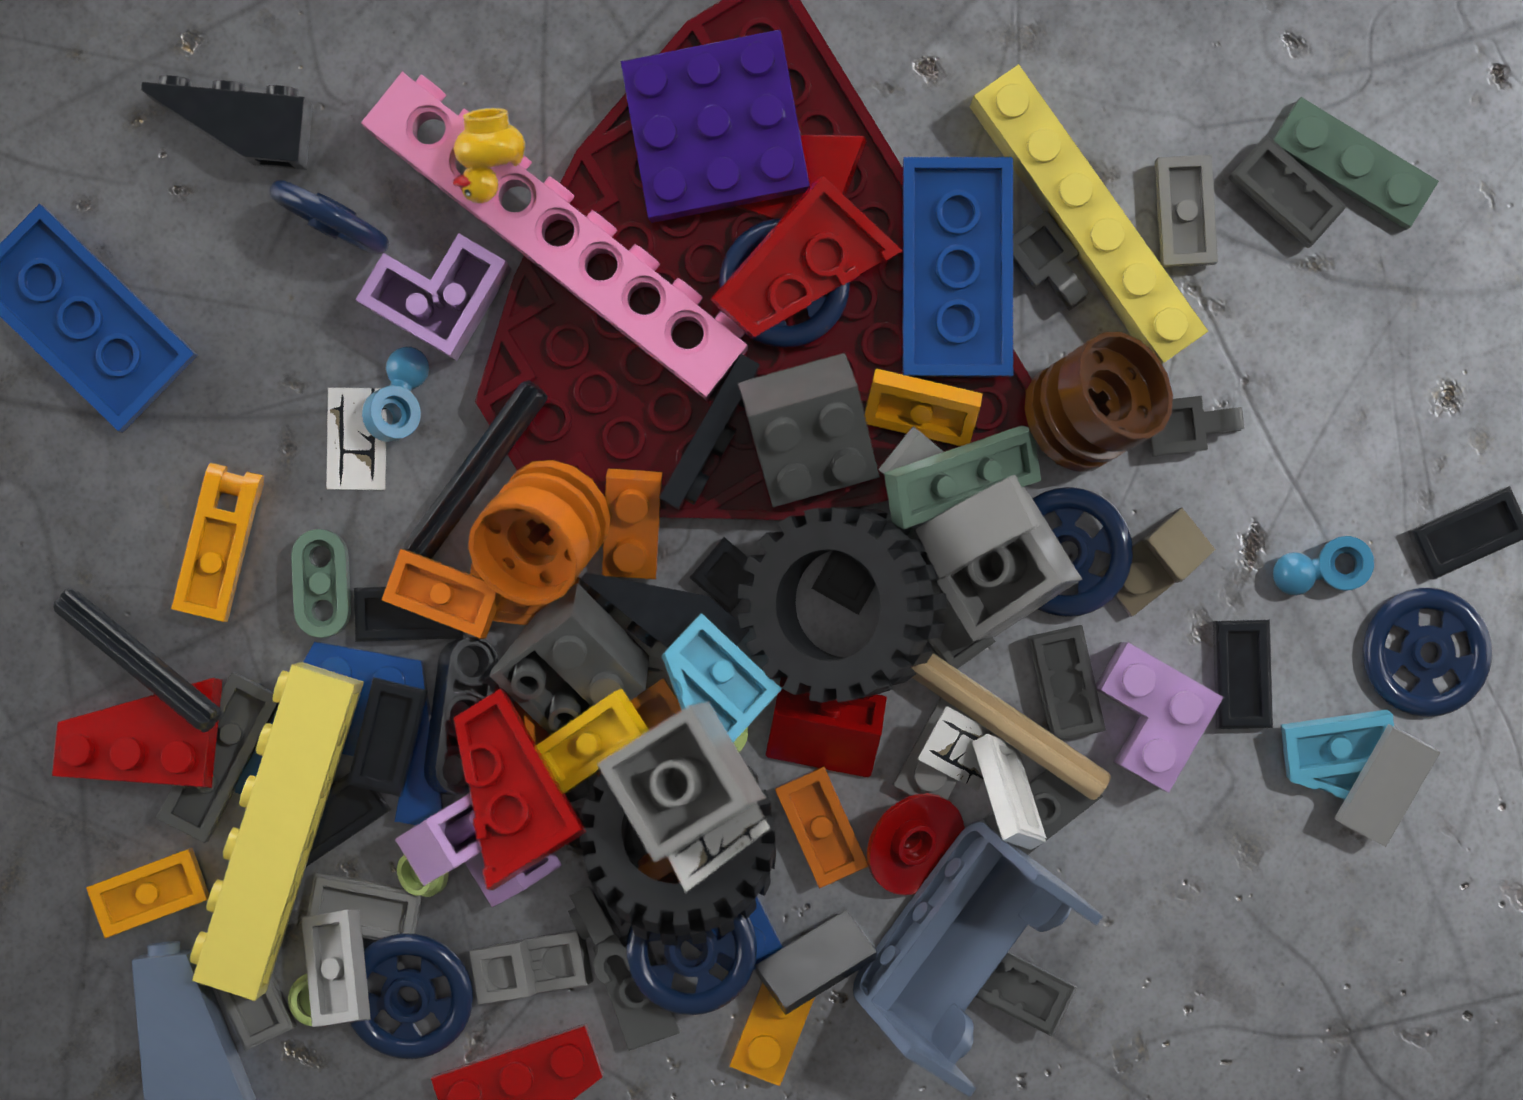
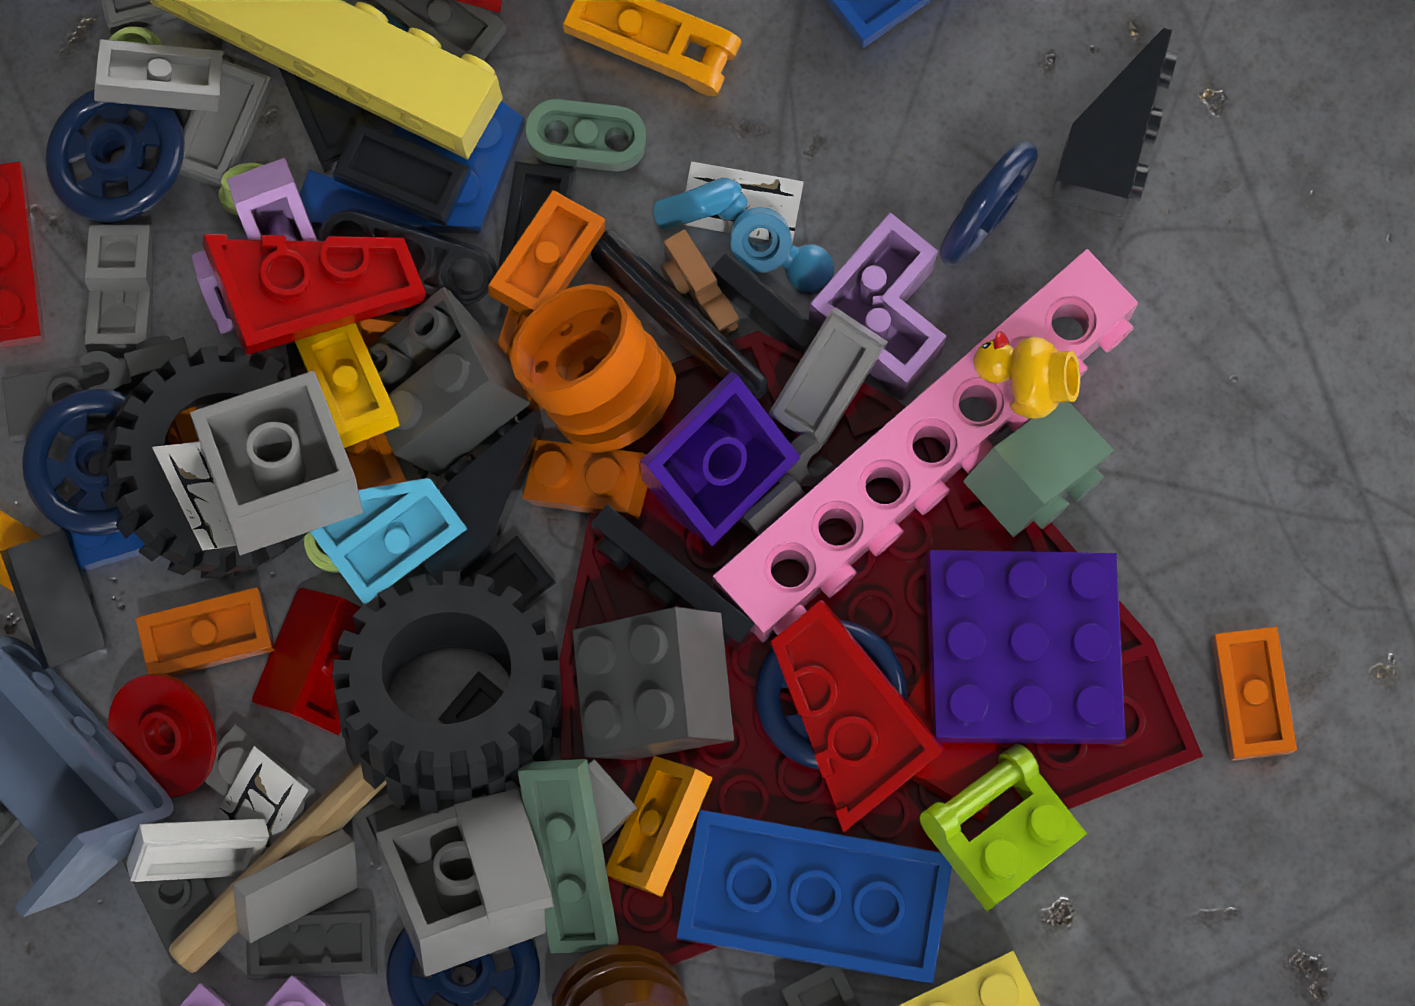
camera: 100 degrees right, 10 degrees down
none -> light grey tile [233,829,358,943]
none -> dark purple slope [640,371,801,546]
none -> dark azure arm [653,177,747,230]
none -> medium nougat plate [660,229,740,337]
none -> black tile [711,253,818,354]
none -> dark grey plate [739,434,836,536]
none -> light grey tile [768,308,888,447]
none -> lime plate [920,743,1087,912]
none -> sand green brick [963,402,1114,537]

